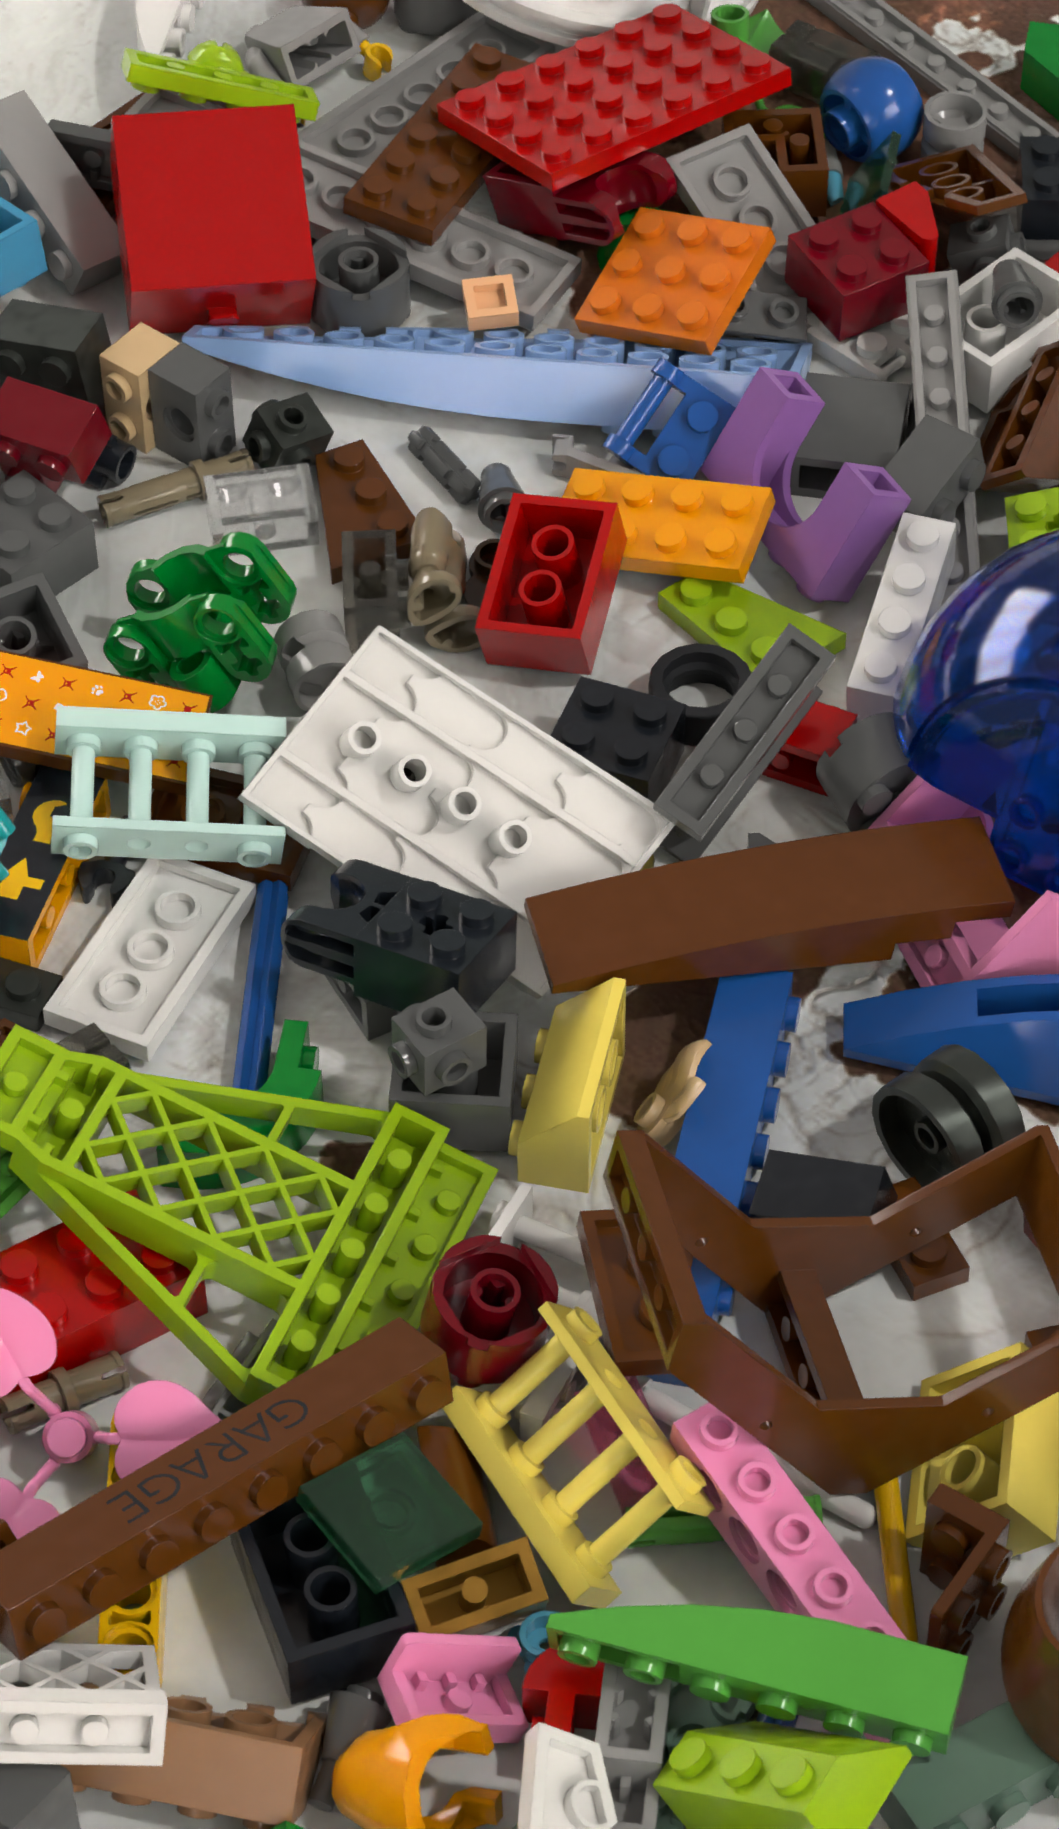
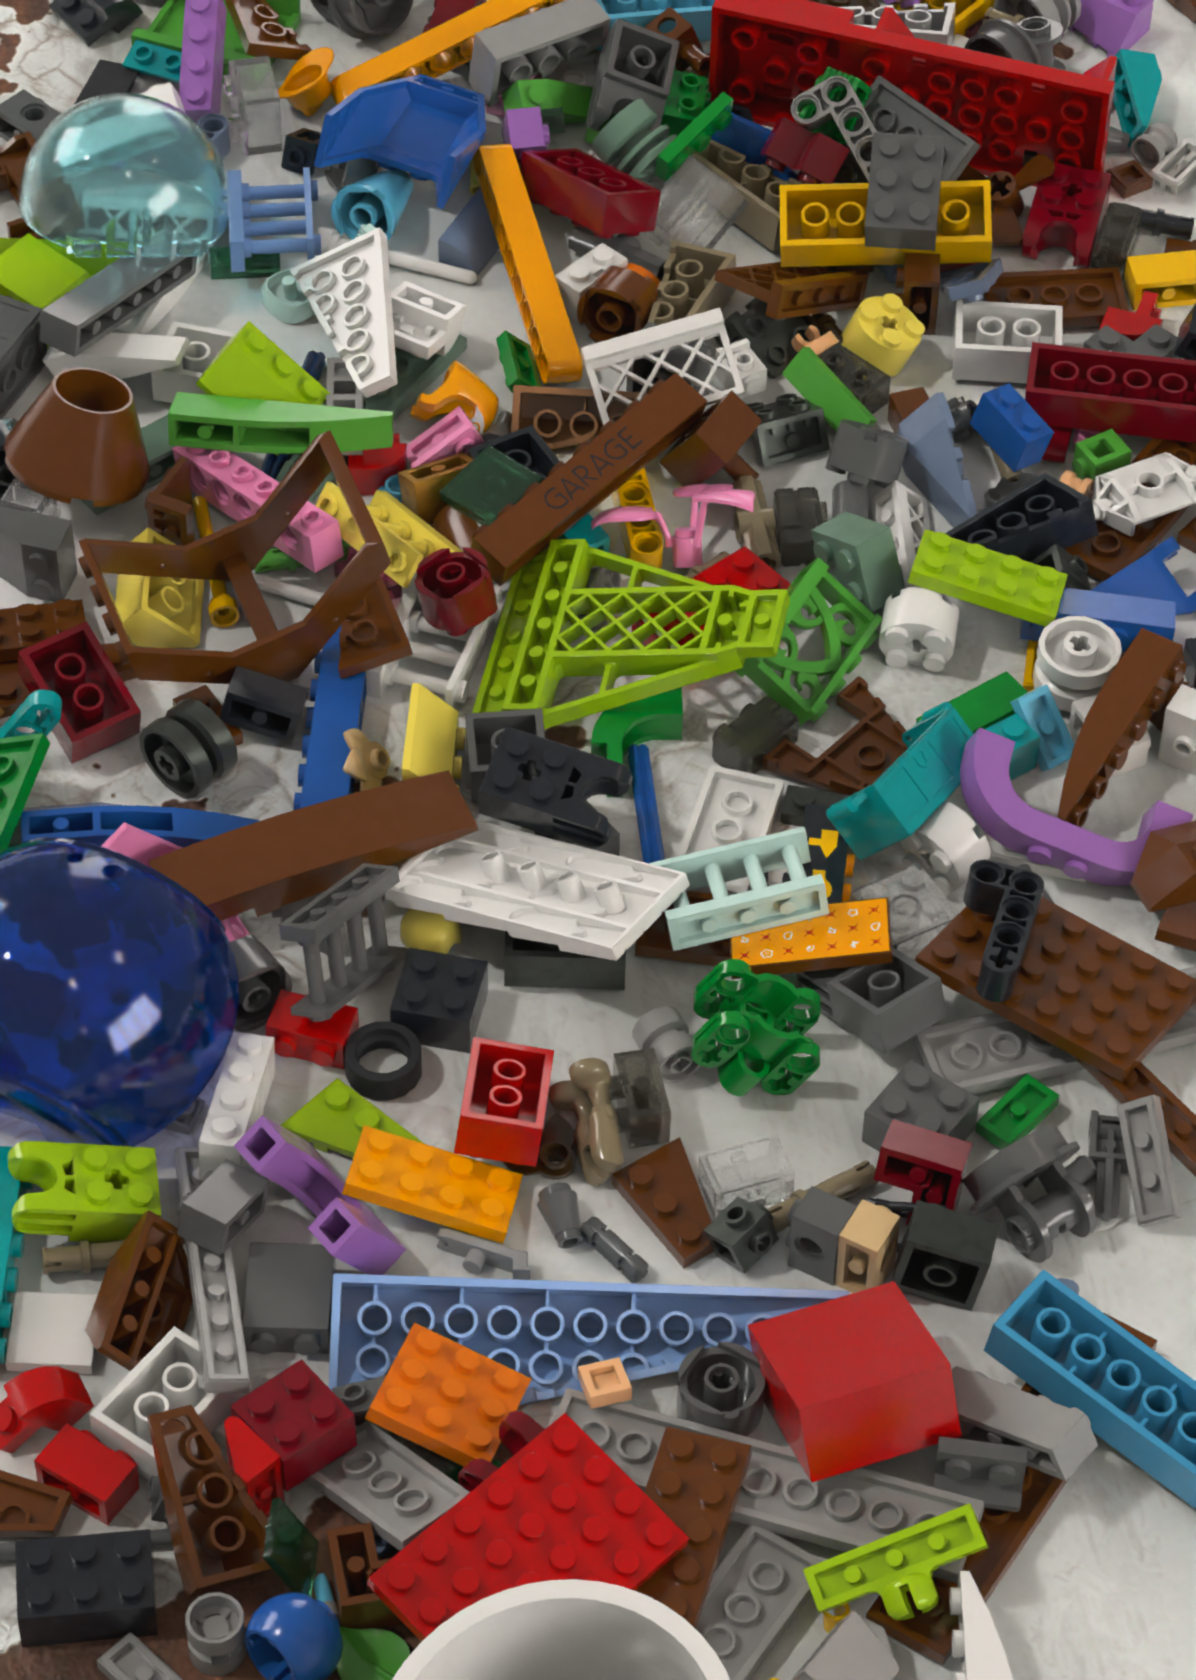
camera: 170 degrees right, 0 degrees up
dark grey brick [388,987,487,1096] -> none
blue plate [602,358,736,480] -> none
dark grey cone [991,259,1043,328] -> none

